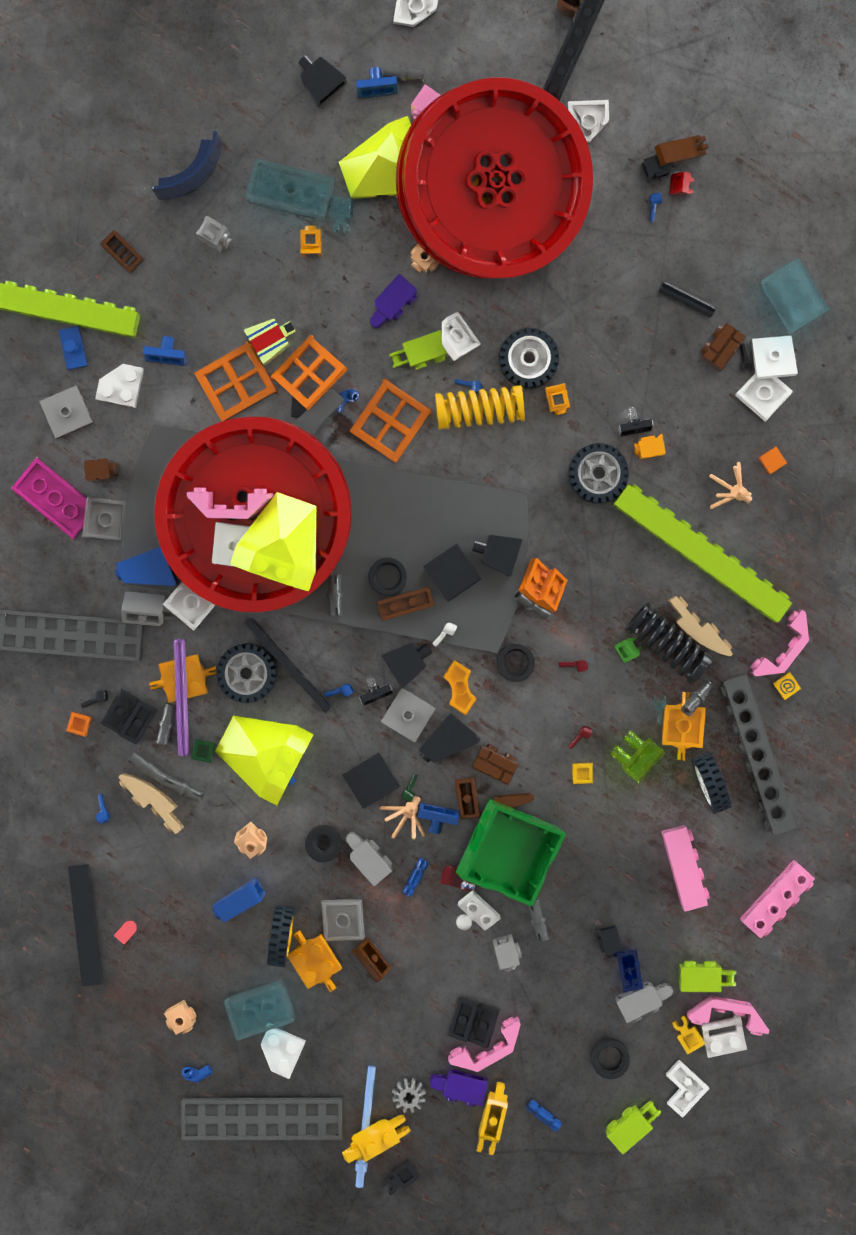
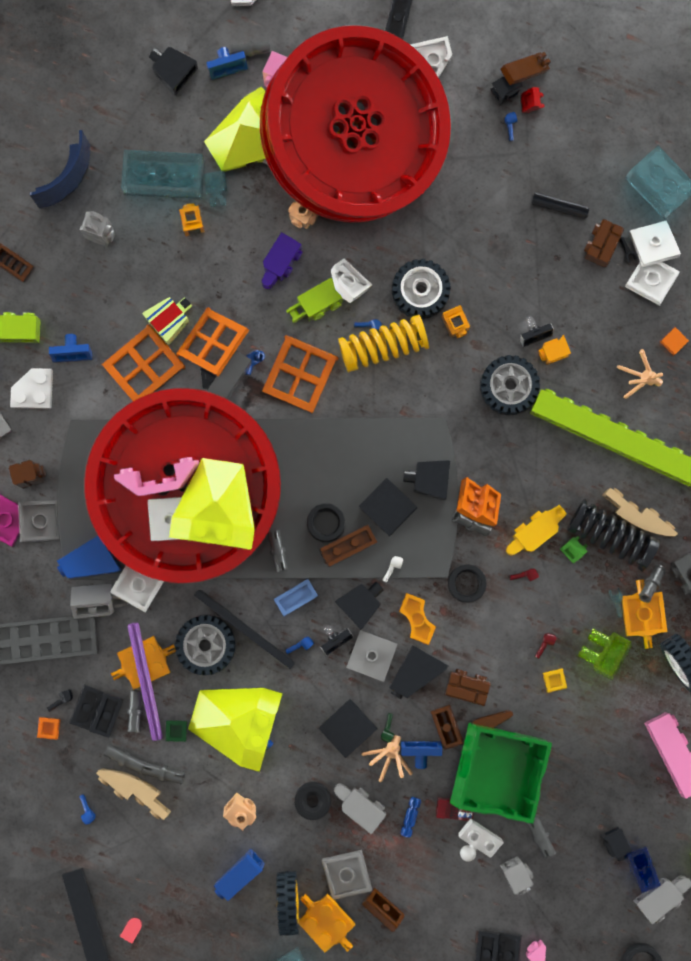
camera: 10 degrees left, 5 degrees down
none -> medium blue tile [274,579,318,616]
none -> yellow hinge [505,505,567,556]

